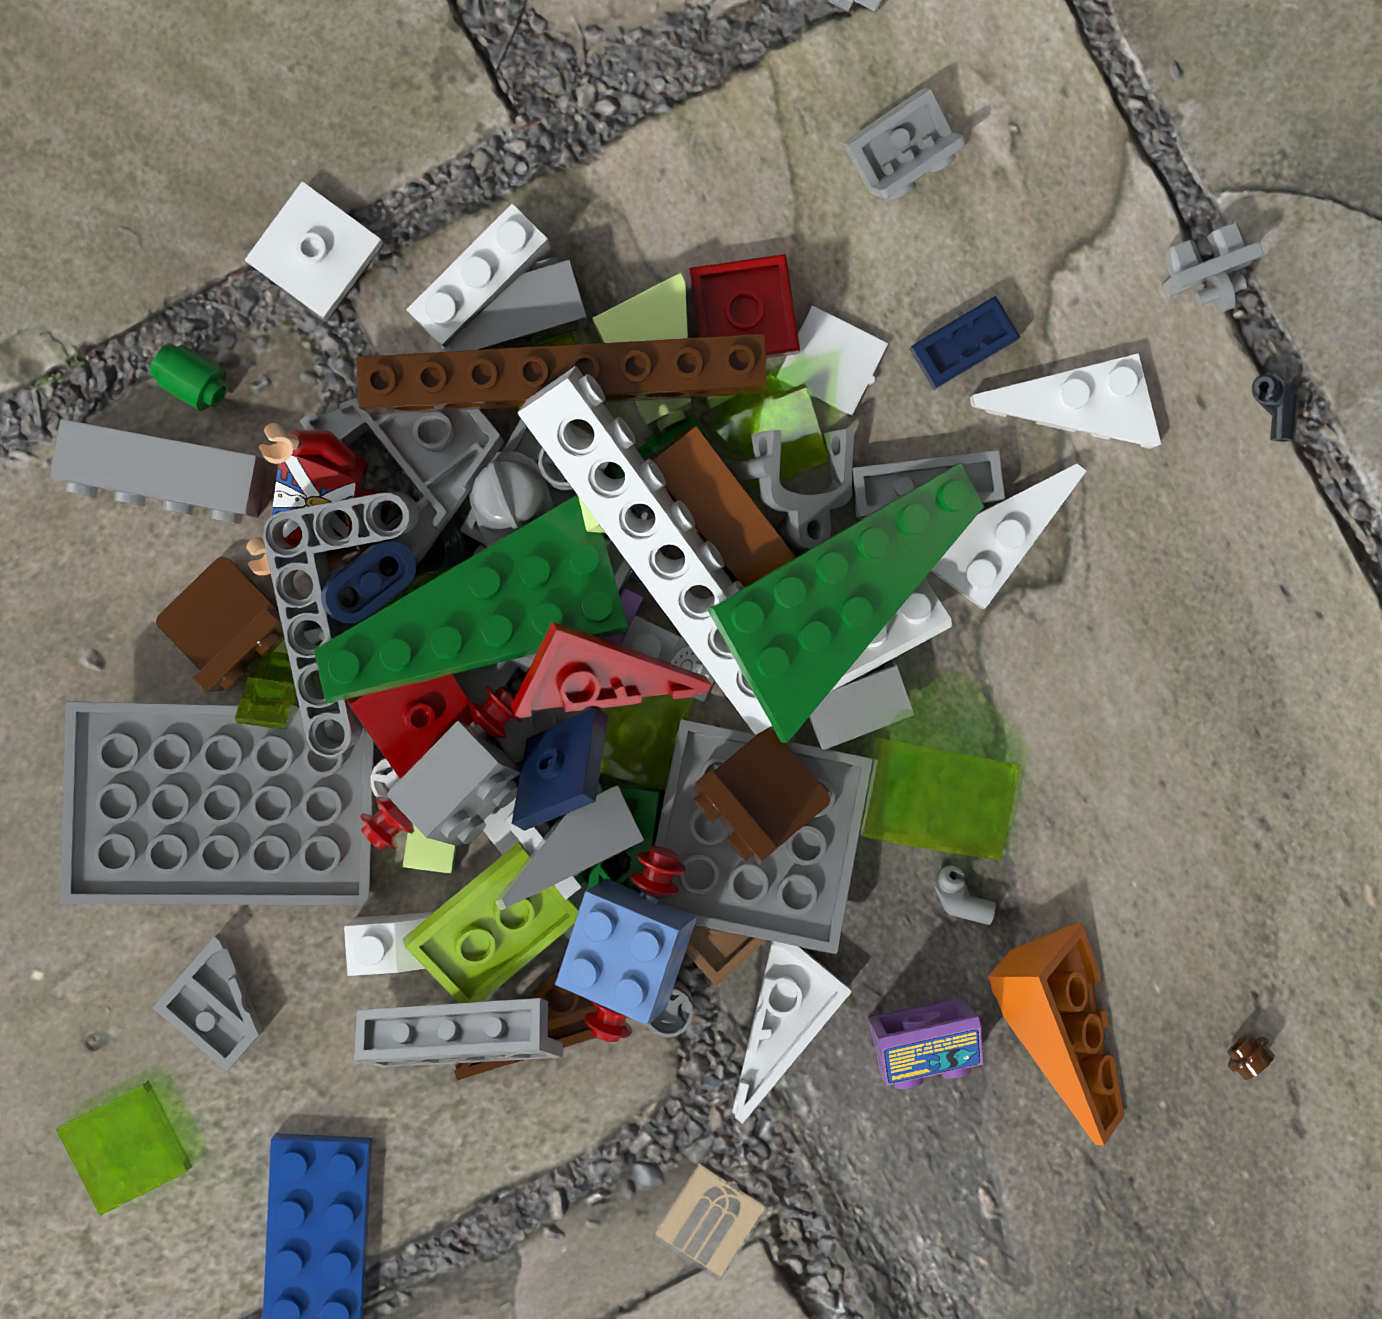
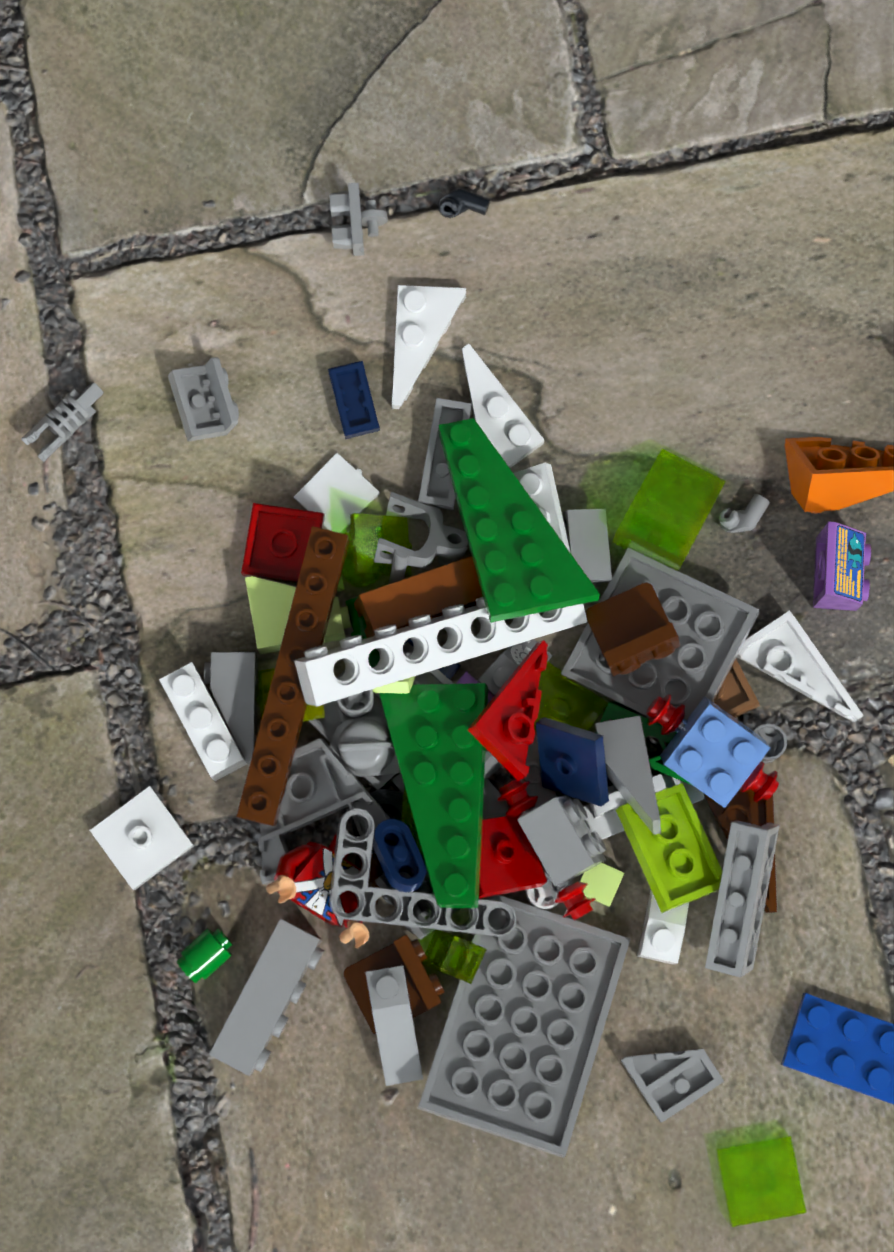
camera: 75 degrees left, 10 degrees down
none -> light grey slope [366,965,423,1086]

